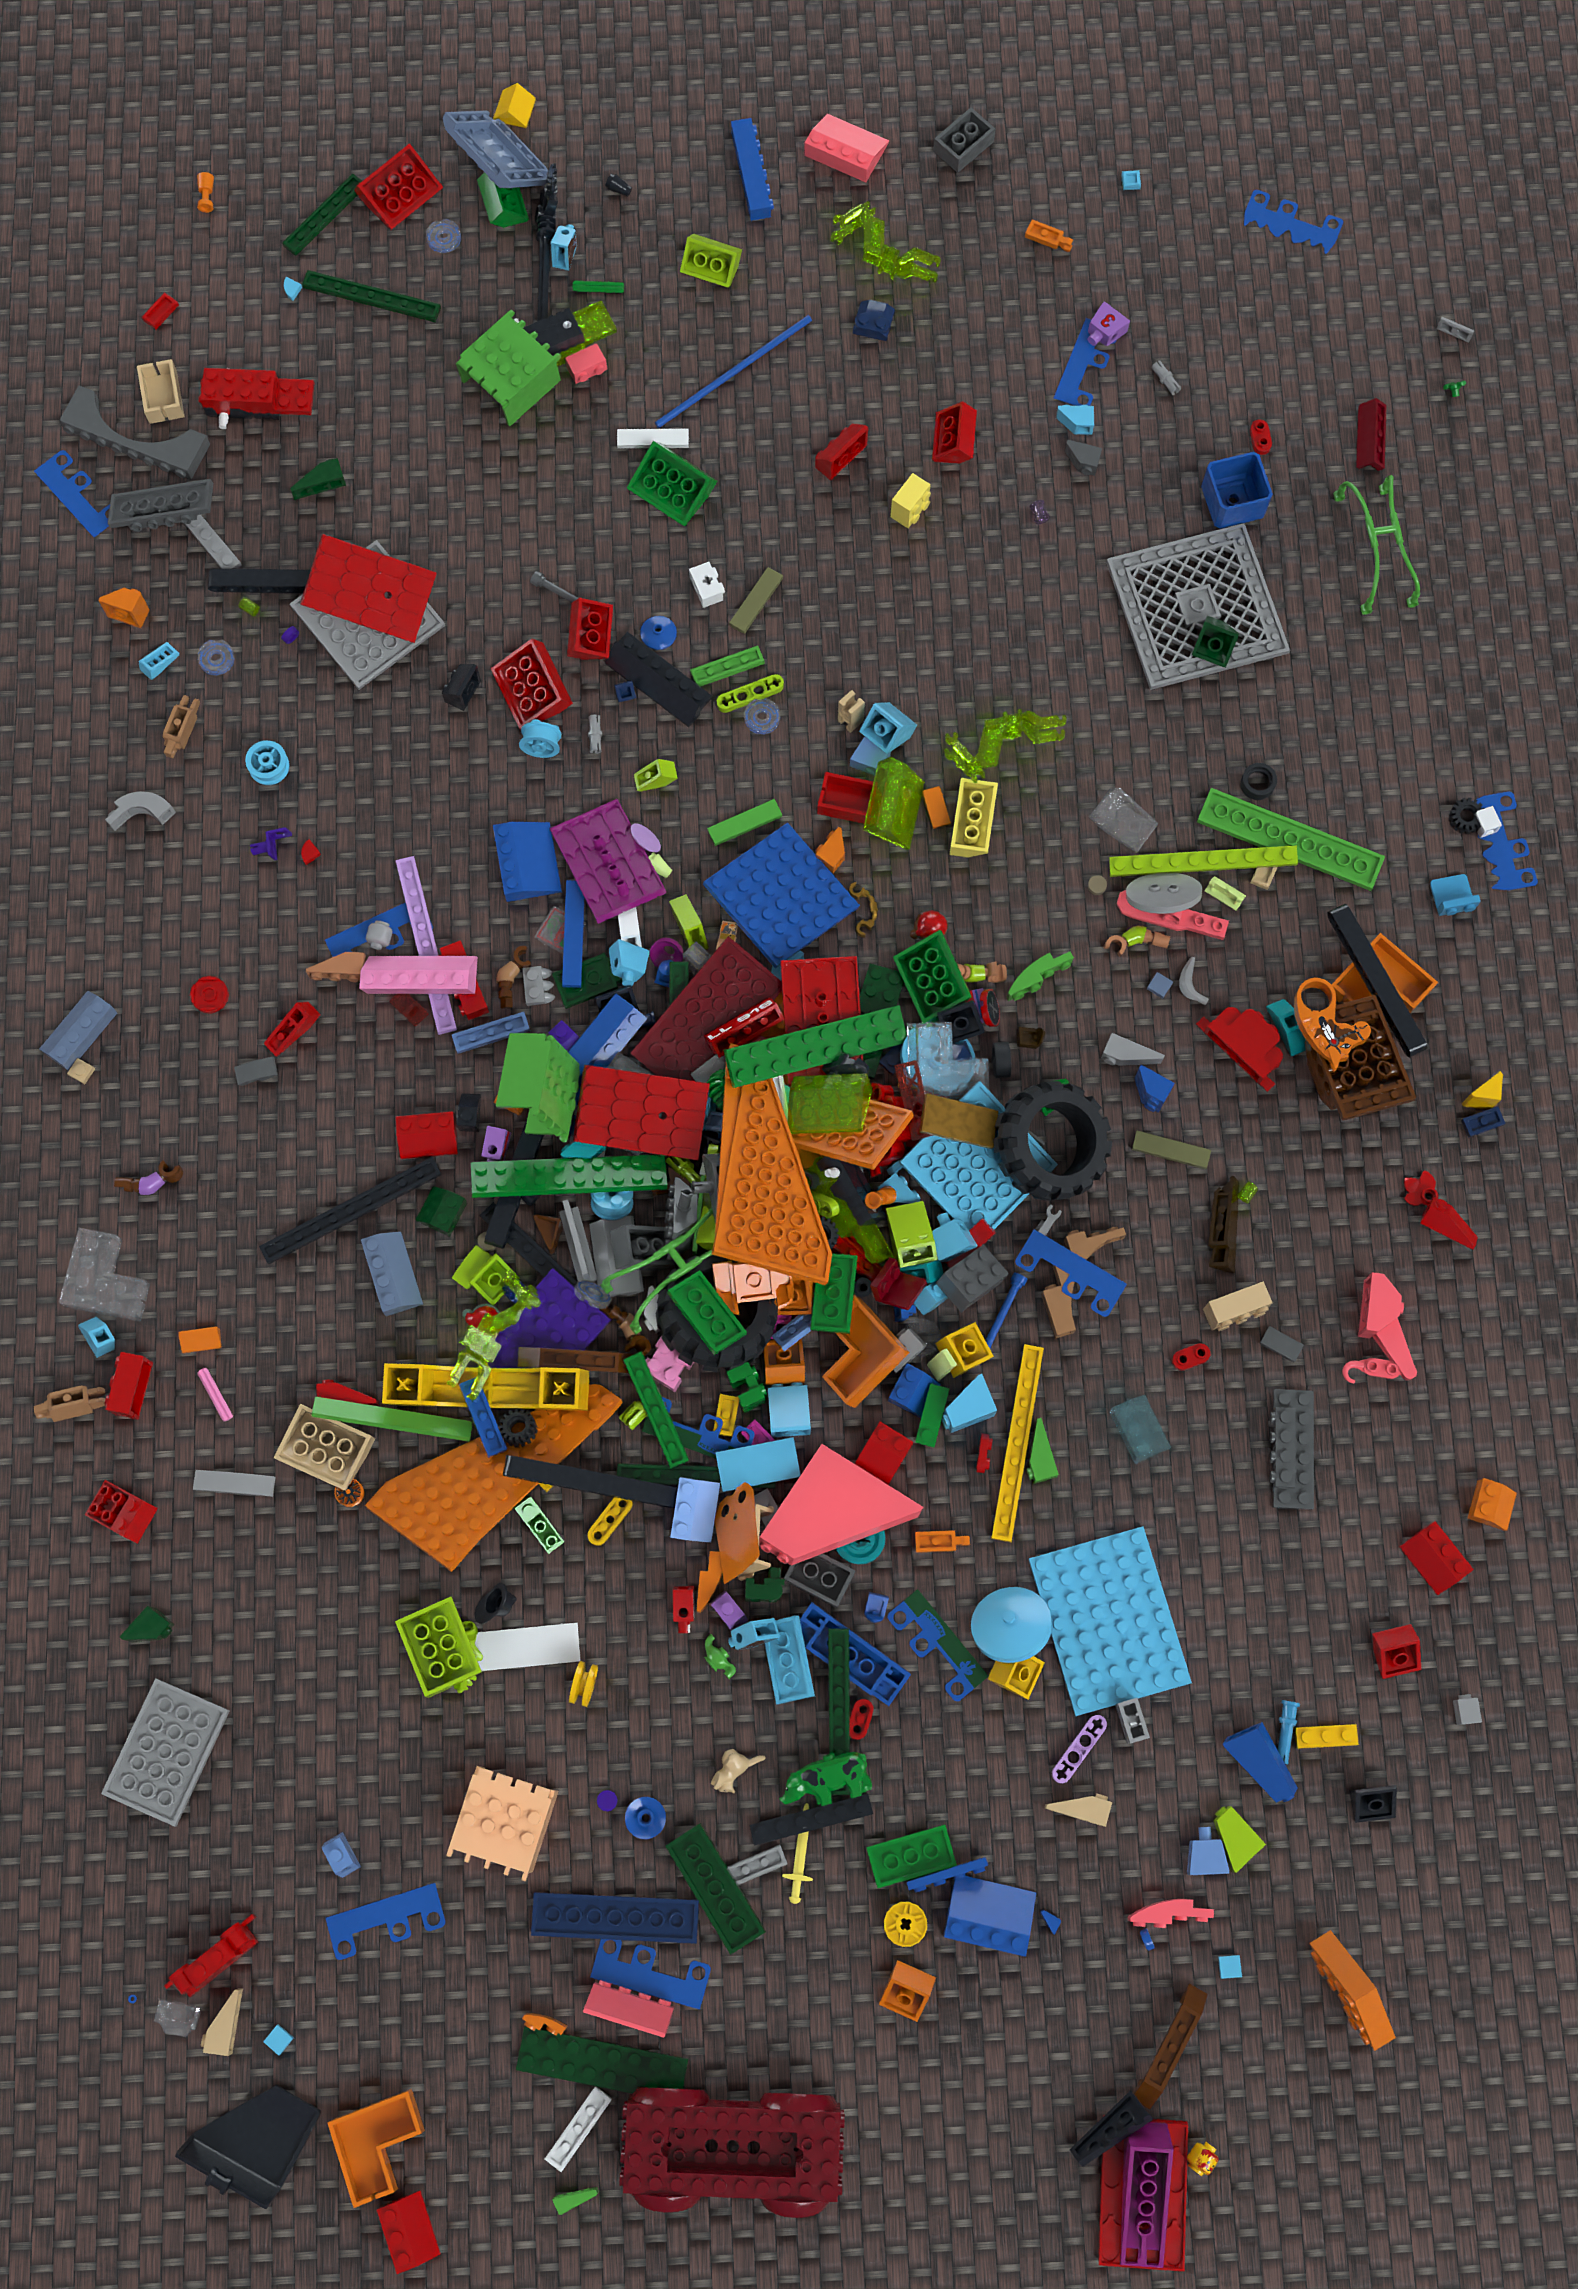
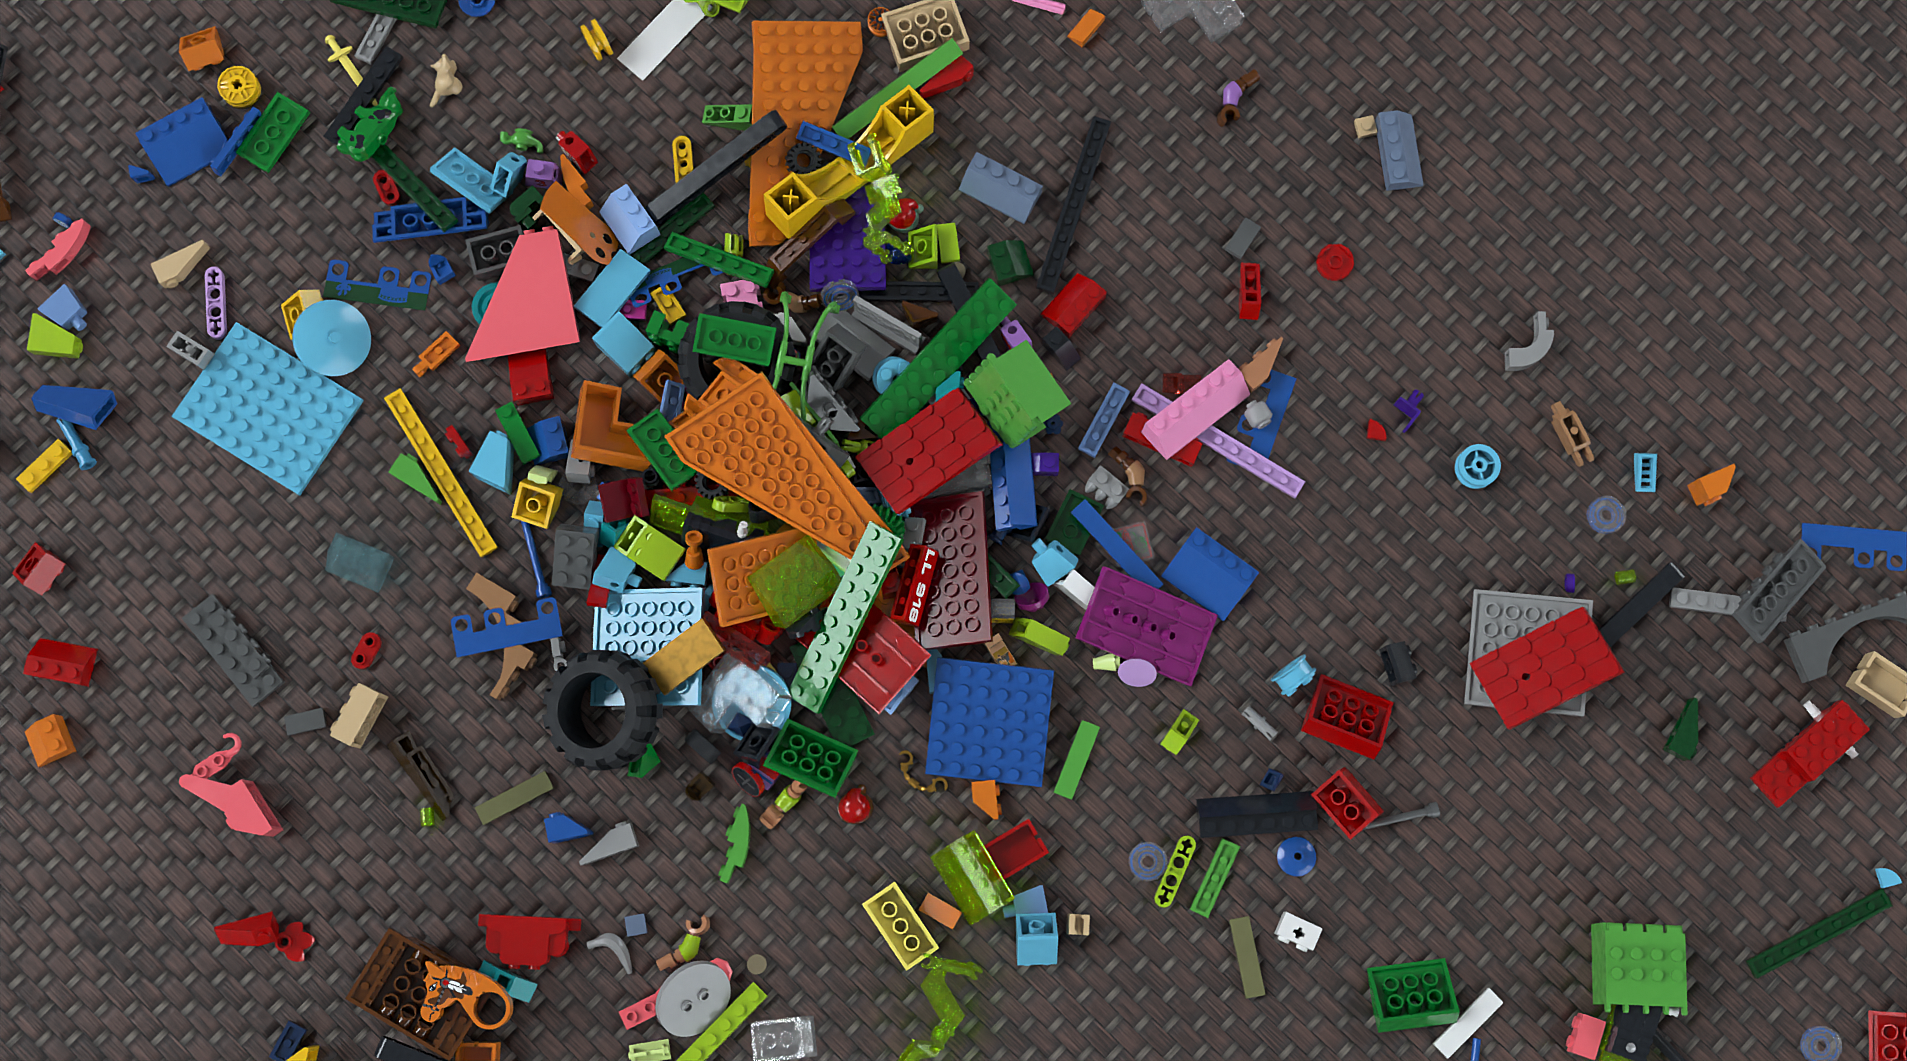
camera: 135 degrees right, 5 degrees up
black piece [474,1583,517,1624] -> none

